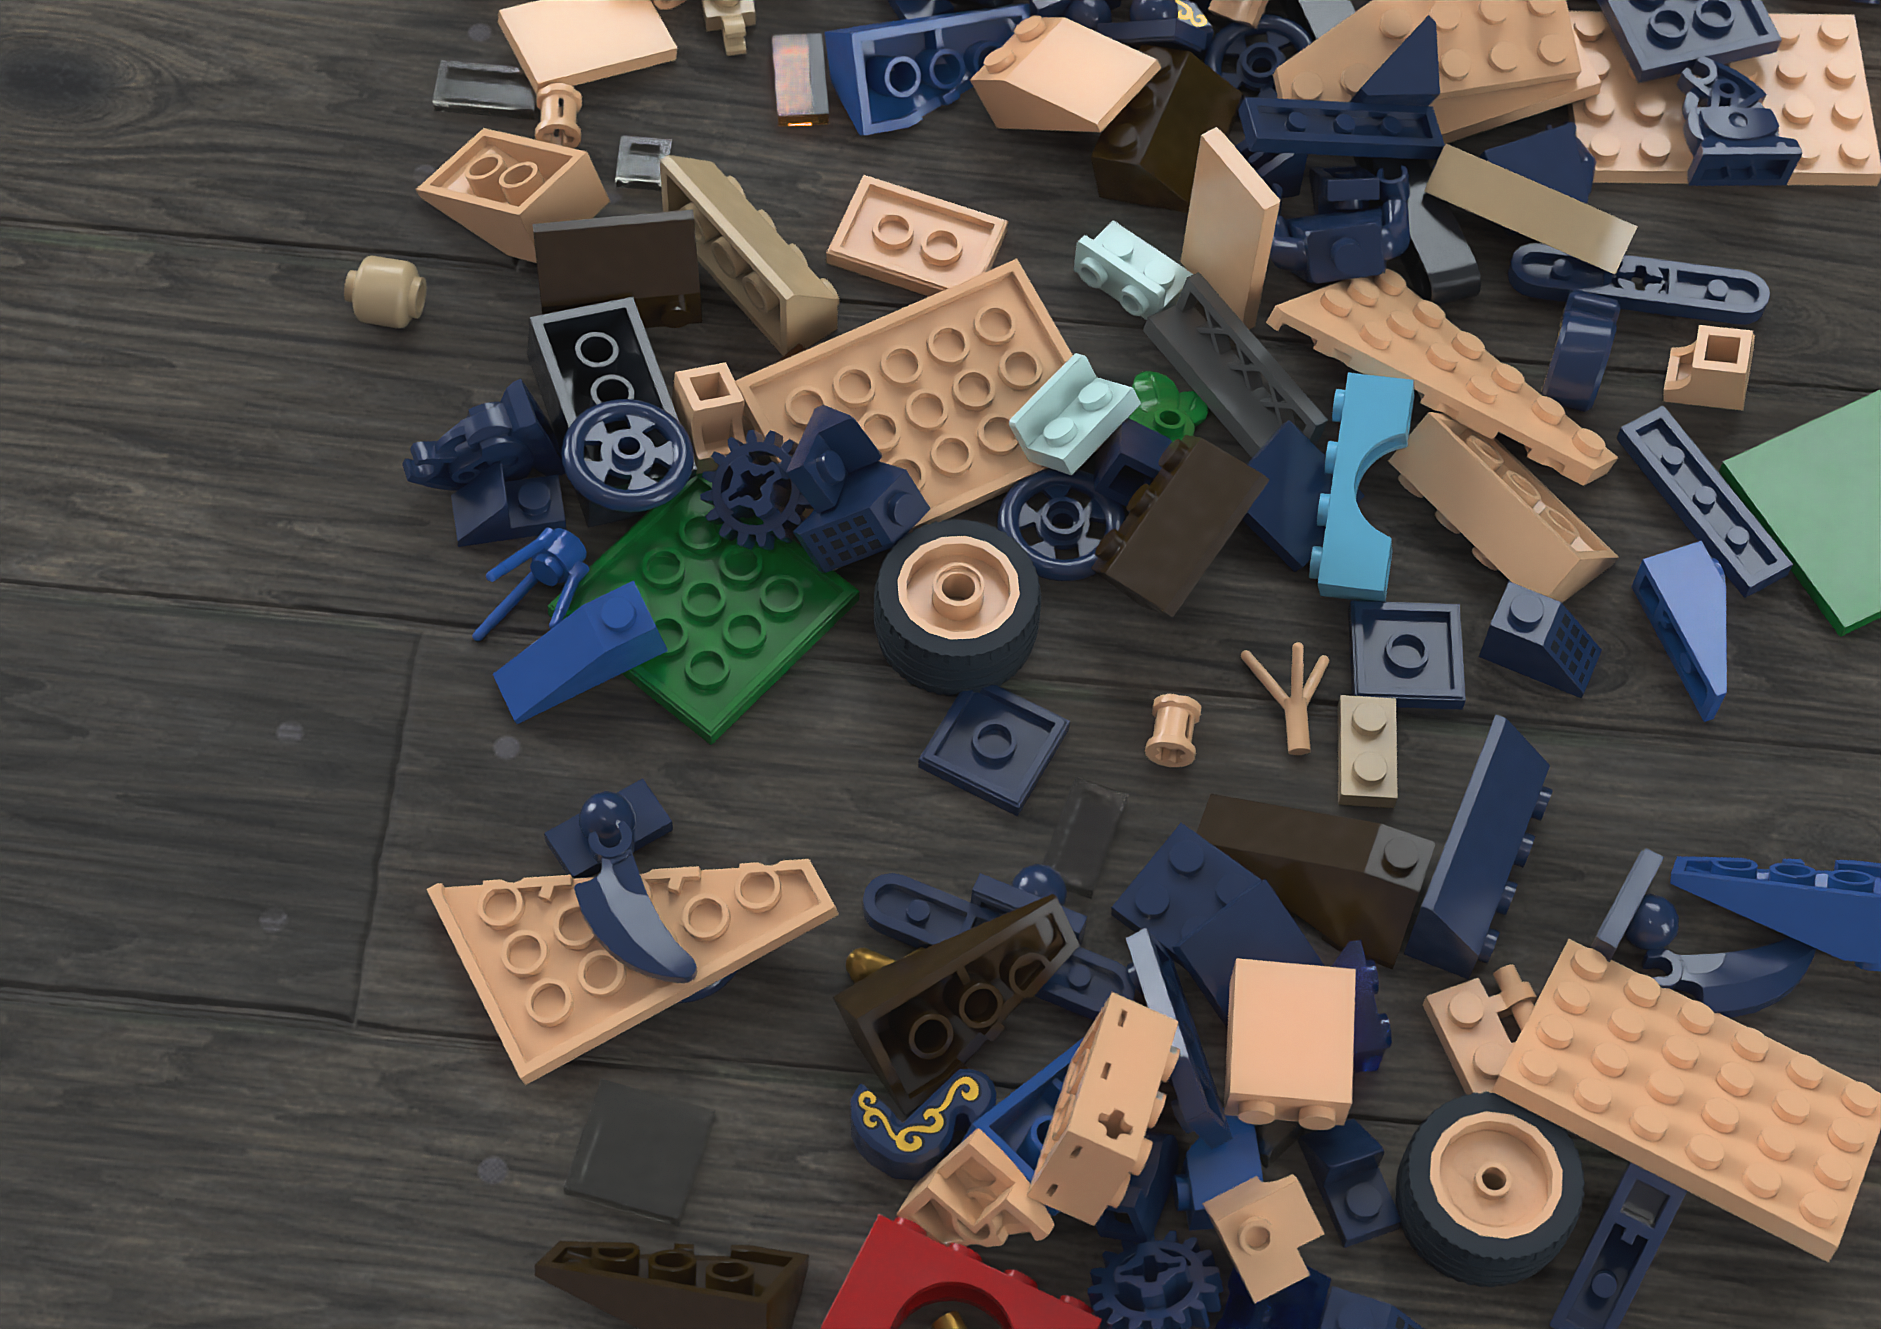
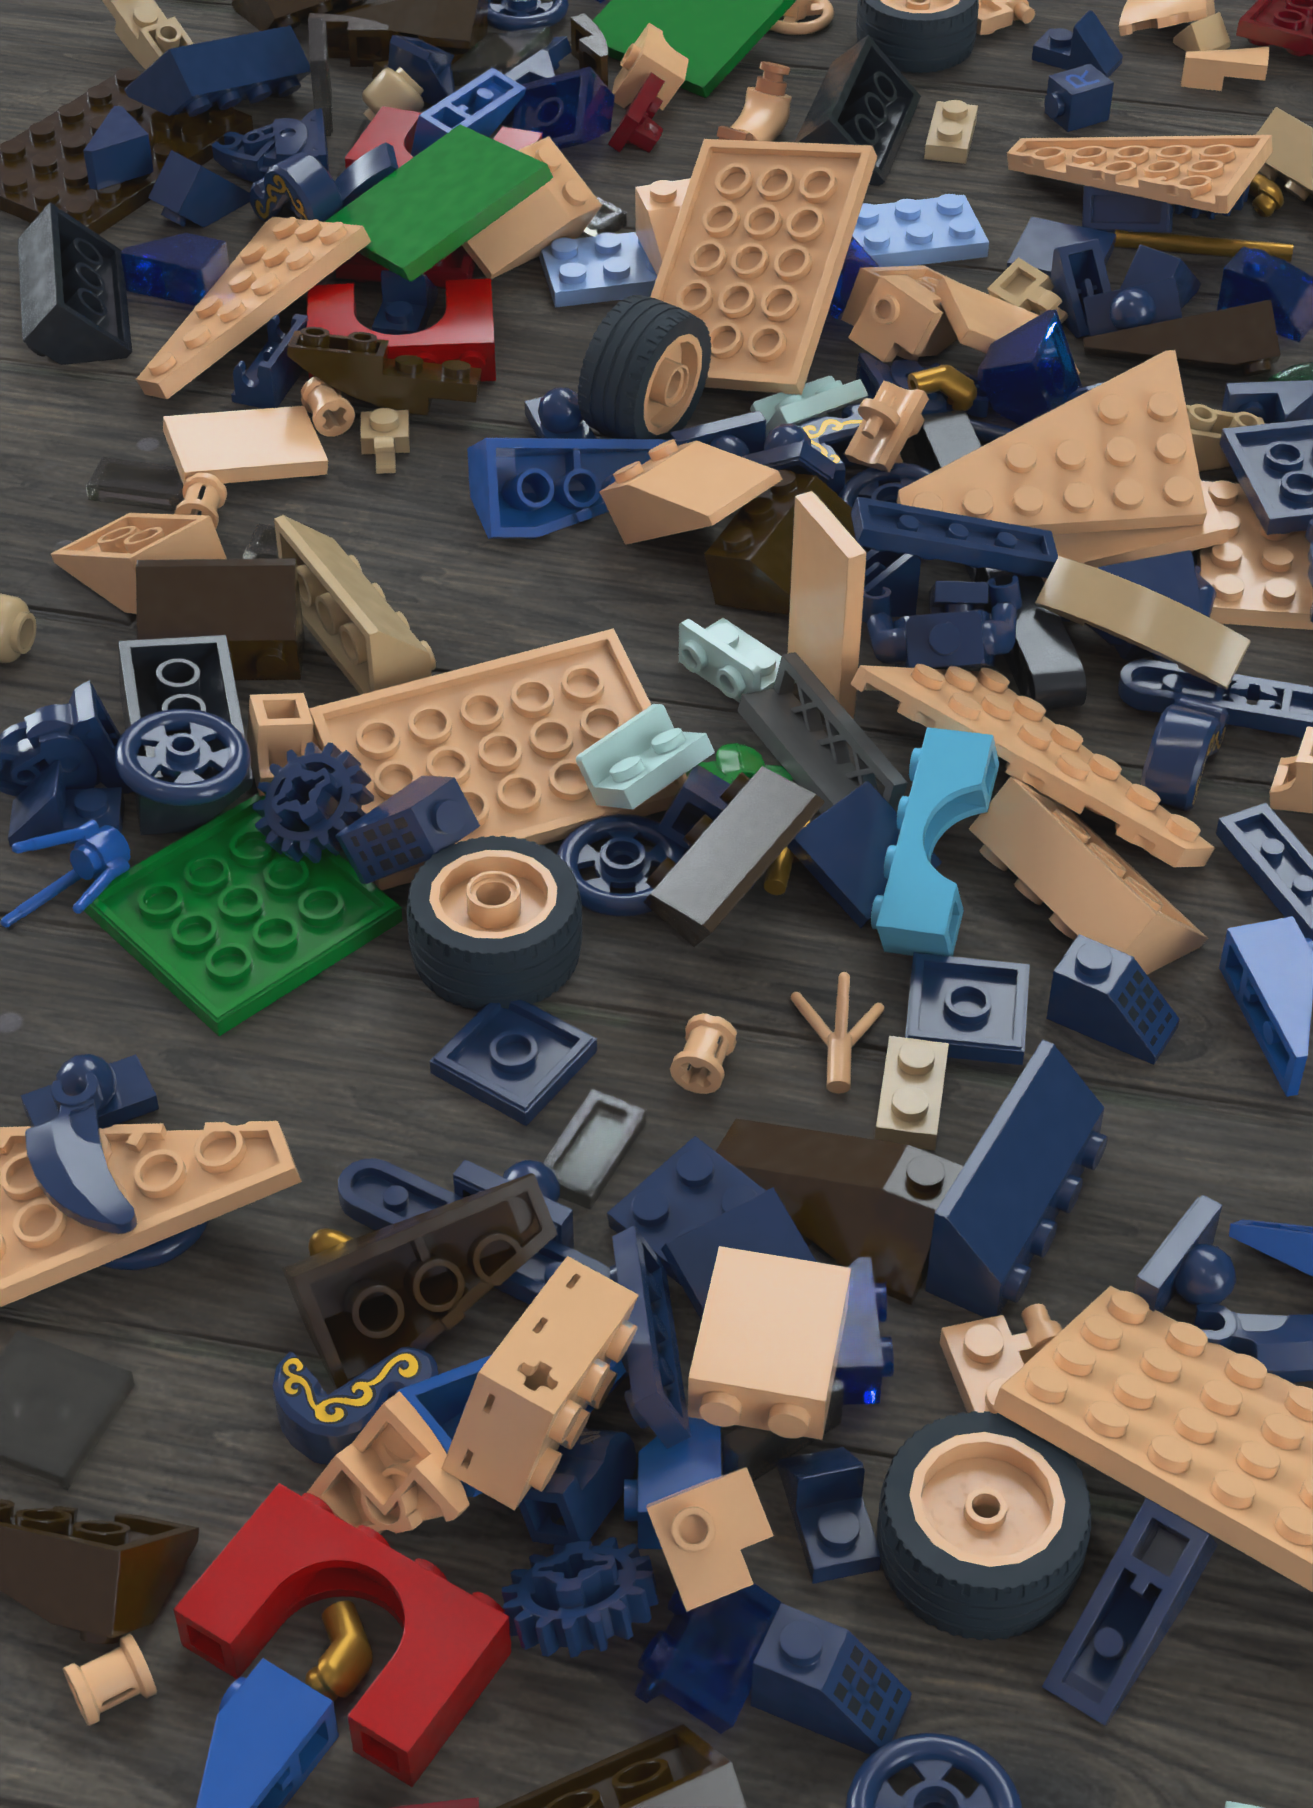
camera: 10 degrees right, 15 degrees down
blue slope [493,581,668,724] -> none
clear orange tile [772,33,829,127] -> none
dark blue slope [786,405,882,514] -> none
light nougat tile [826,175,1008,296] -> none
dark blue slope [1349,15,1440,106] -> none

